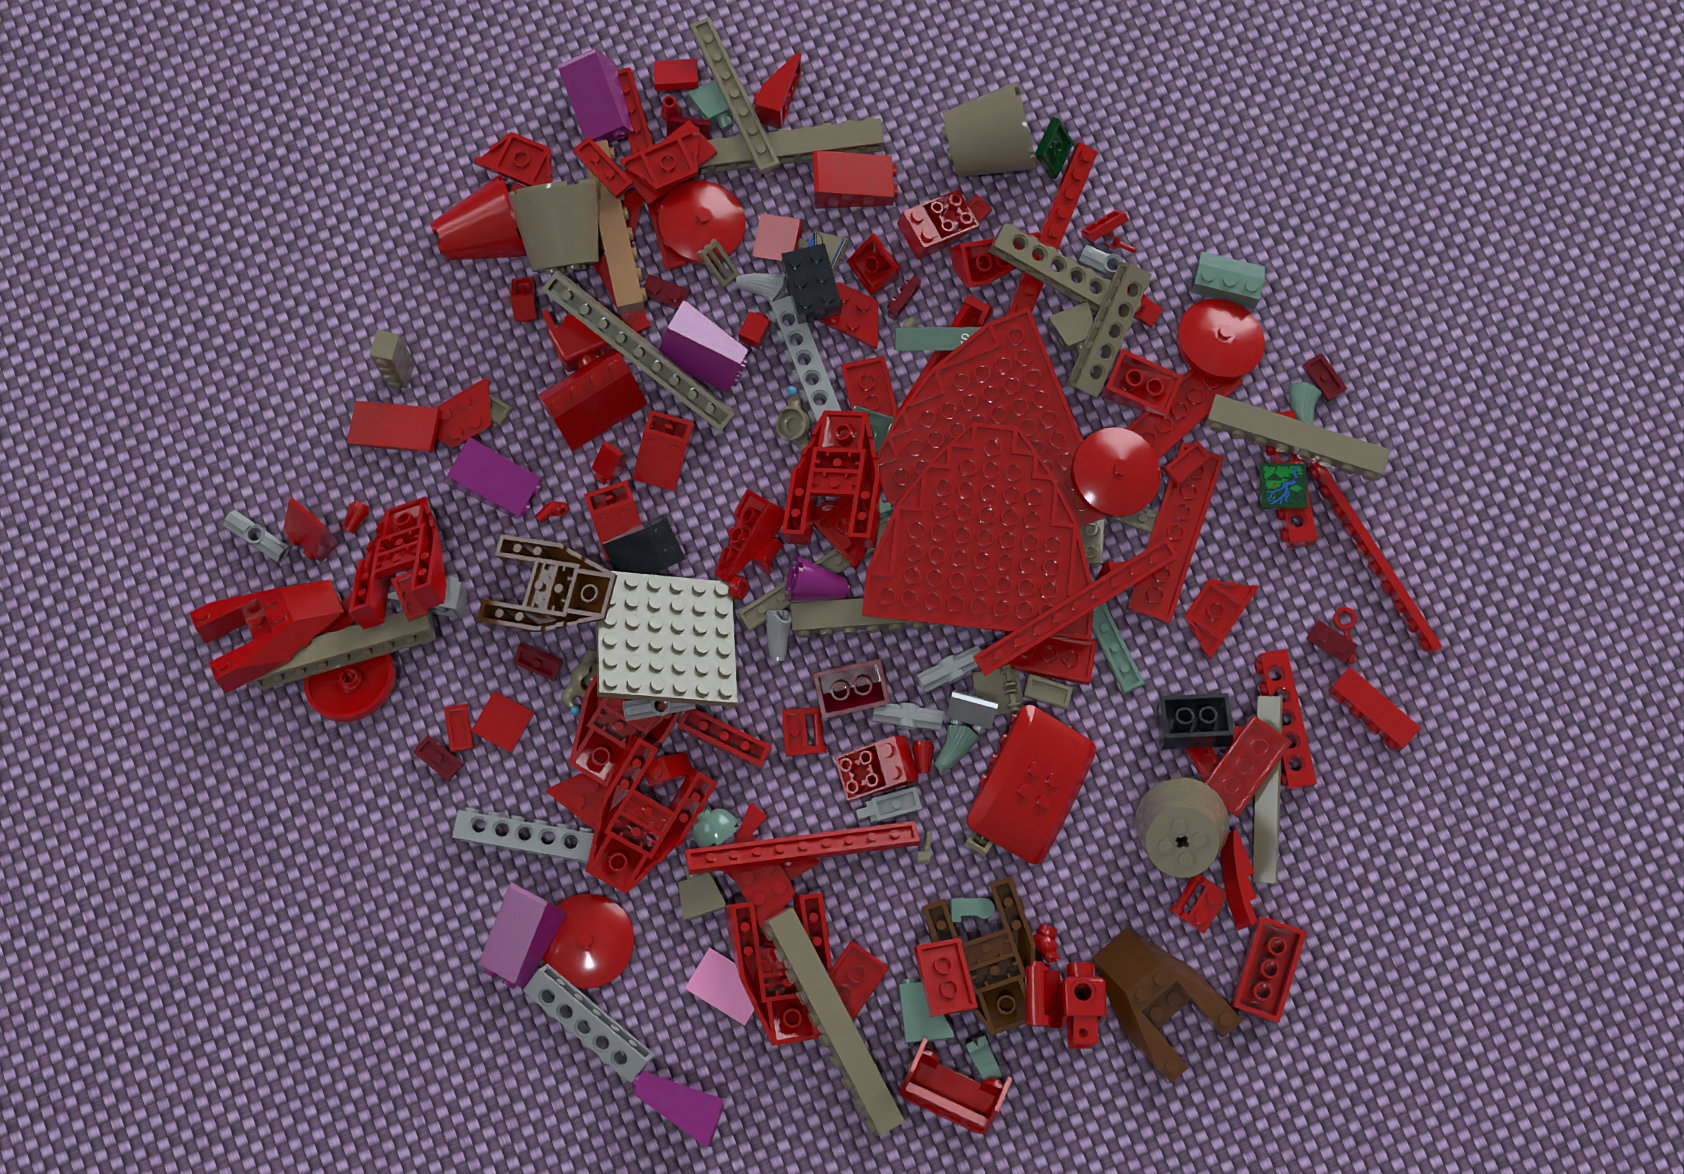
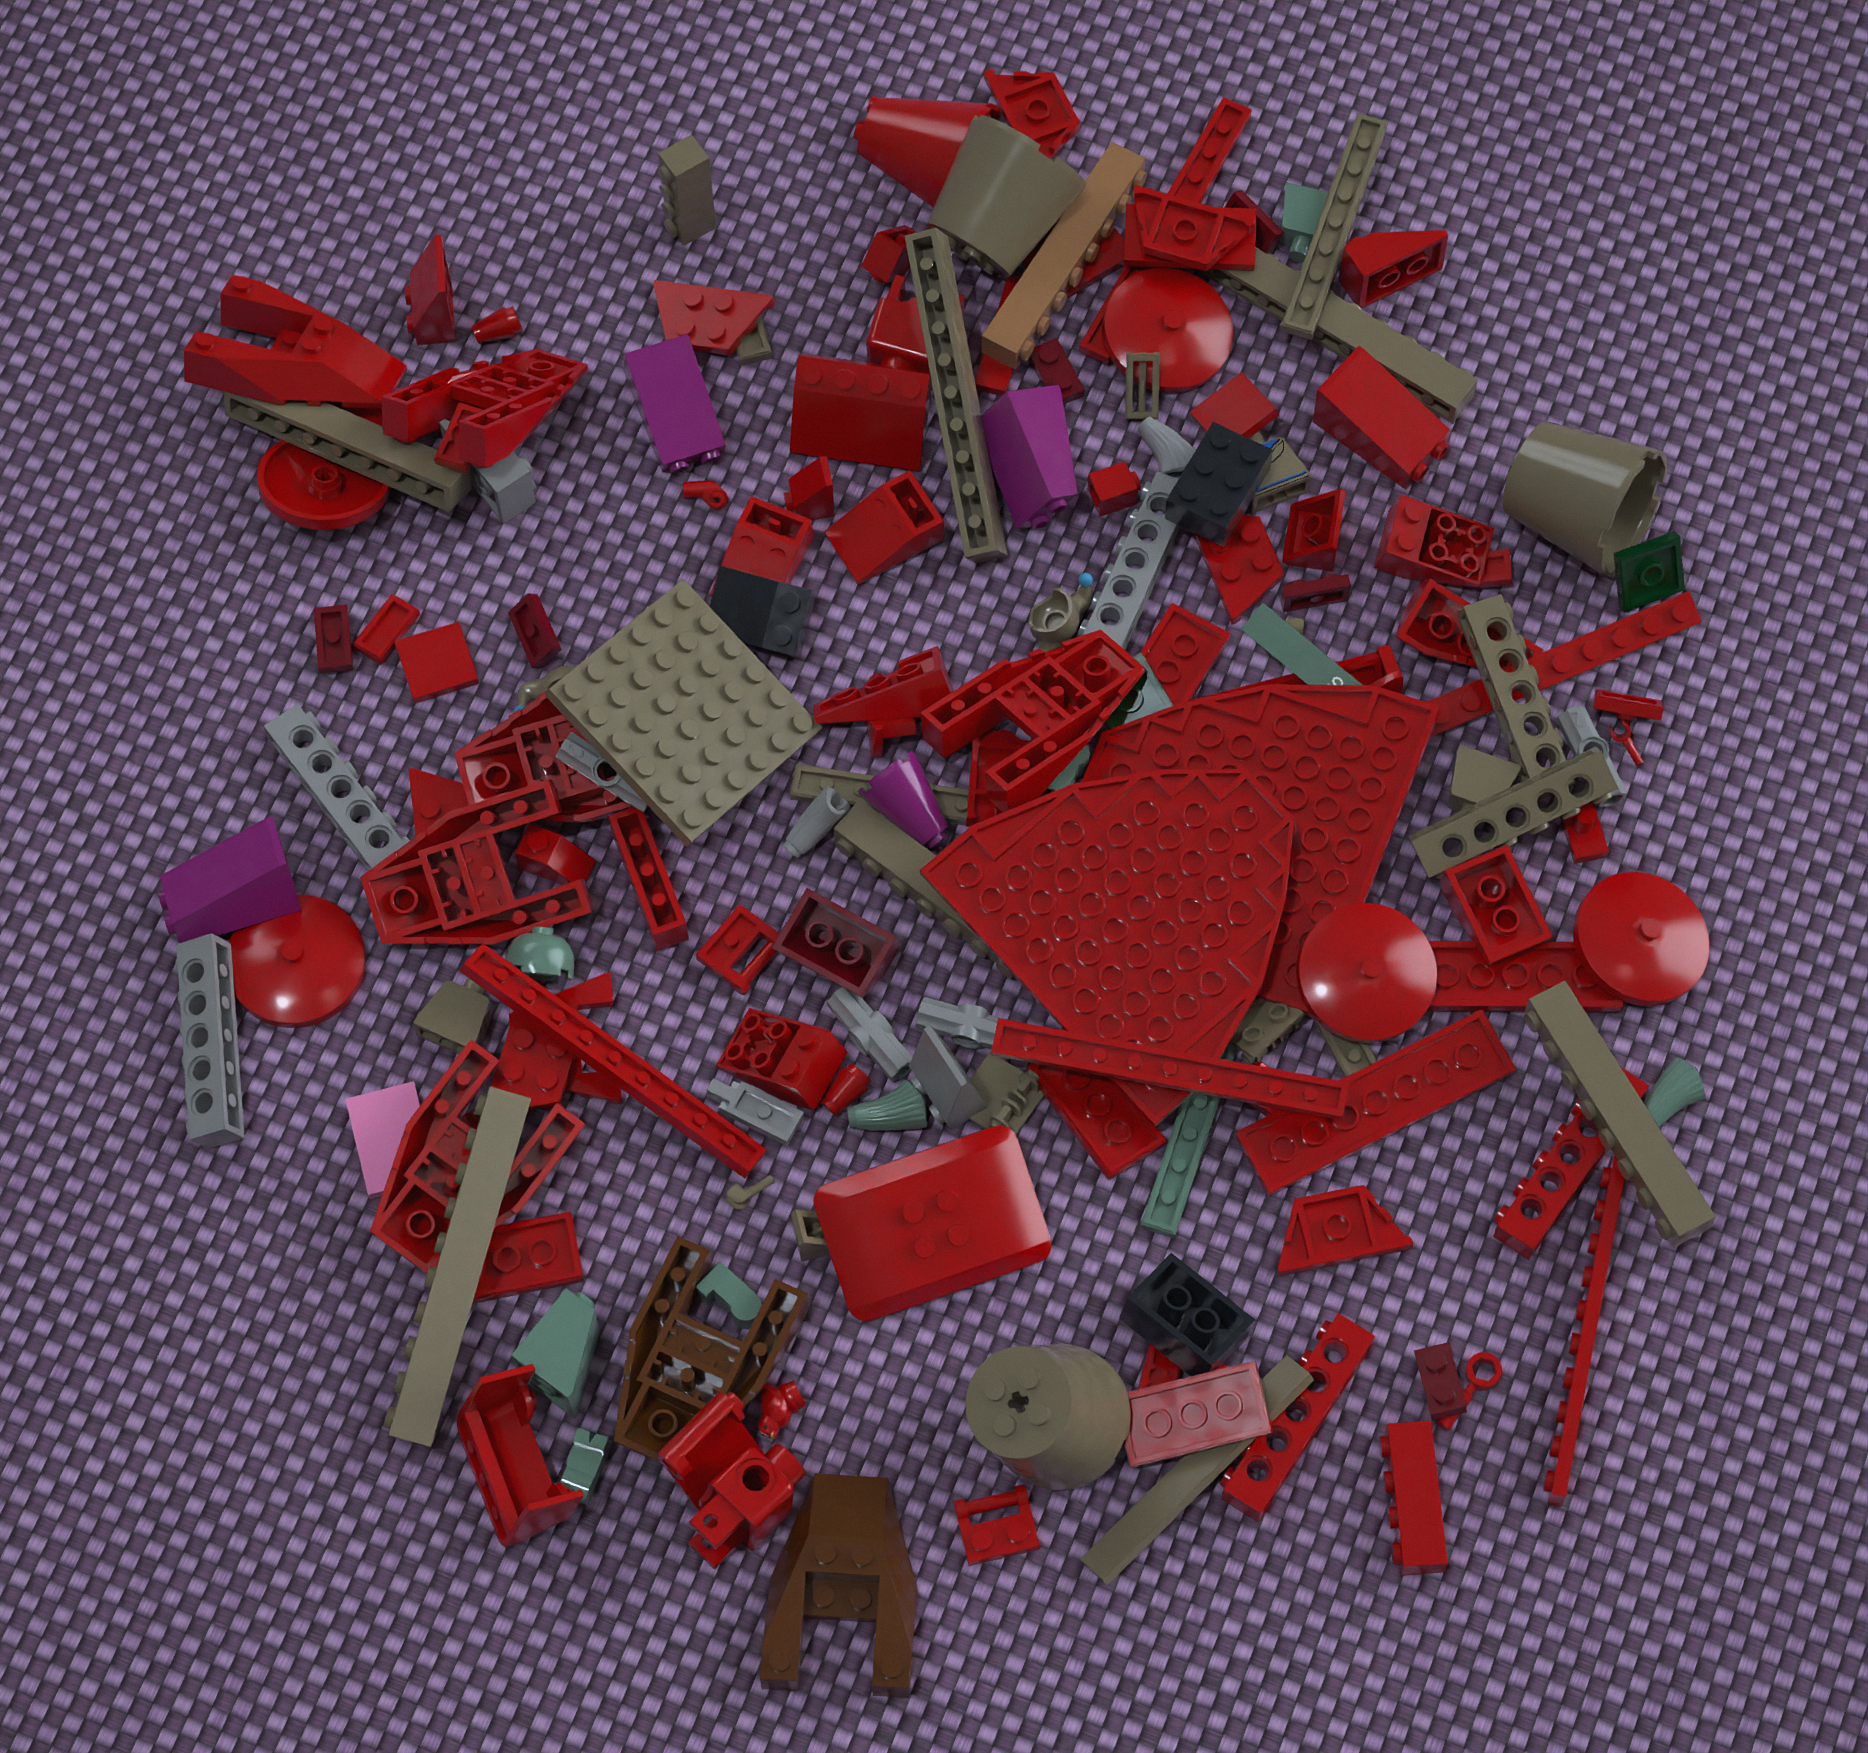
camera: 45 degrees right, 10 degrees down
light grey piece [223,510,290,563] -> none
red tile [347,401,441,453] -> none
reddish brown wedge [476,534,617,632] -> none
magenta slope [557,48,633,143] -> none
red plate [573,136,633,199] -> none
magenta slope [632,1071,726,1147] -> none
red tile [654,59,698,91] -> none
red cone [660,95,682,121] -> none
red tile [729,576,748,600] -> none
red plate [913,938,978,1018] -> none
dark tan tile [1022,674,1073,710] -> none
red tile [1162,440,1212,486] -> none
sand green slope [1191,251,1265,308] -> none
red slope [1221,830,1258,931] -> none
red brick [1230,916,1307,1024] -> none
tile [1259,463,1308,510] -> none
dark red plate [1302,353,1347,403] -> none

